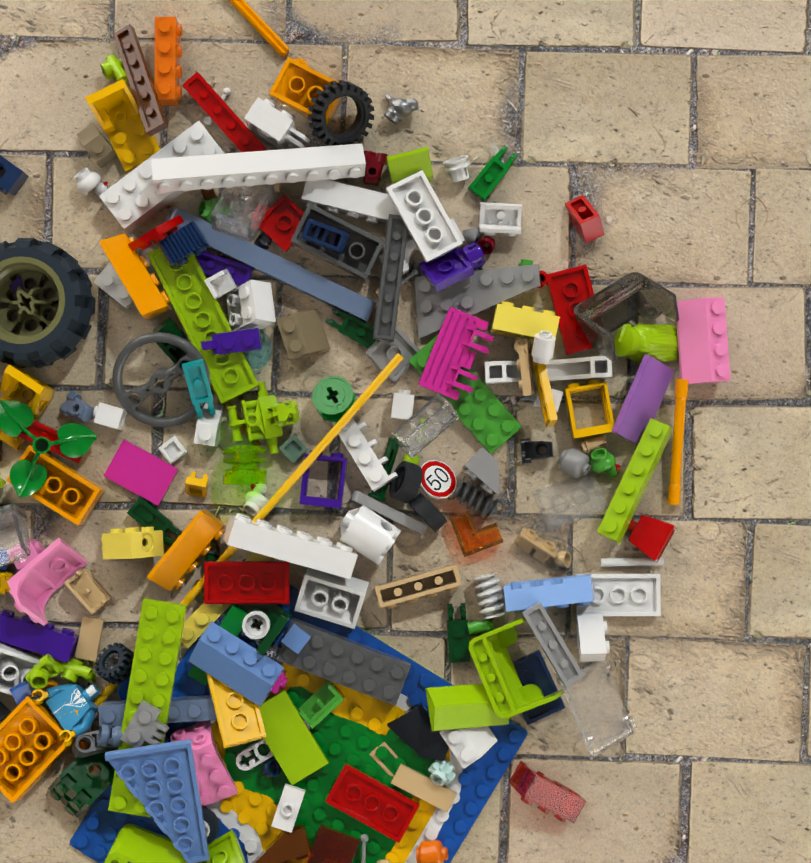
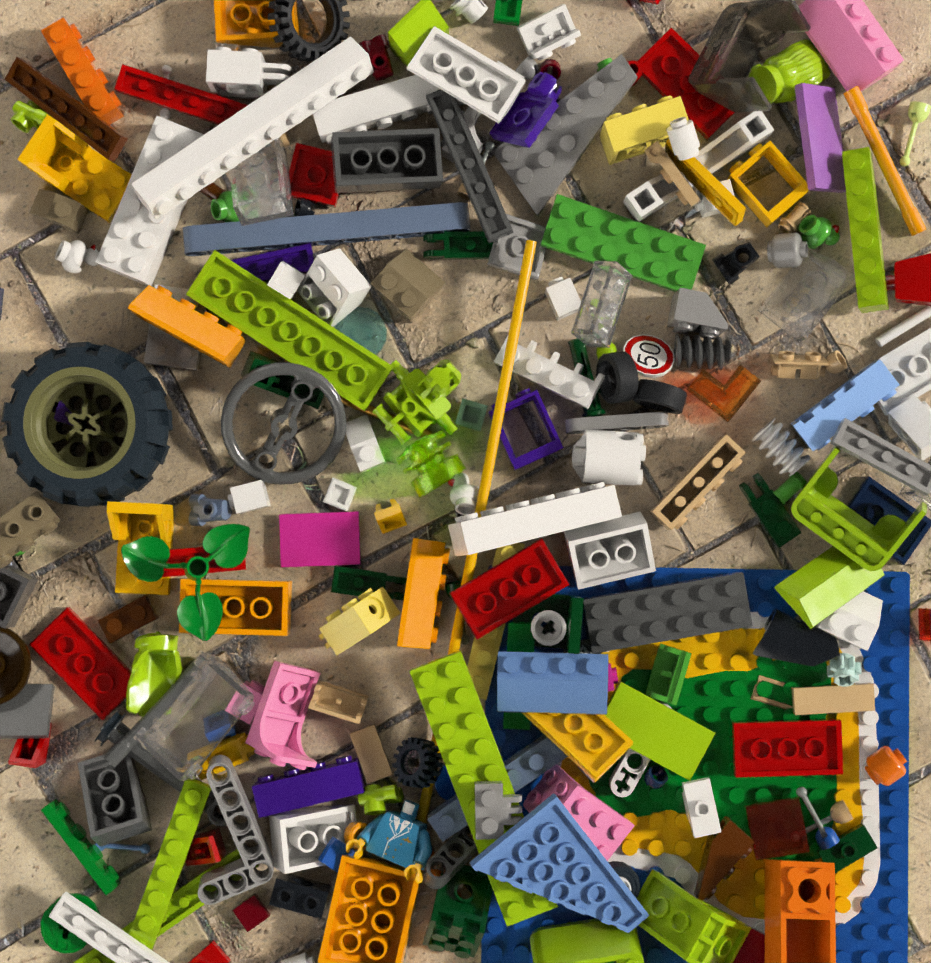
camera: 30 degrees left, 0 degrees up
lime plate [25,654,64,689] -> none
sand blue wheel [97,724,123,748] -> none
red plate [128,215,184,252] -> none
dark blue brick [157,221,209,267] -> none
teal hinge [182,359,216,419] -> none
dark purple hinge [201,328,262,355] -> none
medium blue tile [281,623,311,654] -> none
dark blue slope [301,218,350,254] -> none
piece [312,376,357,422] -> none
dark pink hinge [418,307,494,401] -> none
none -> yellowish green hinge [899,101,931,166]

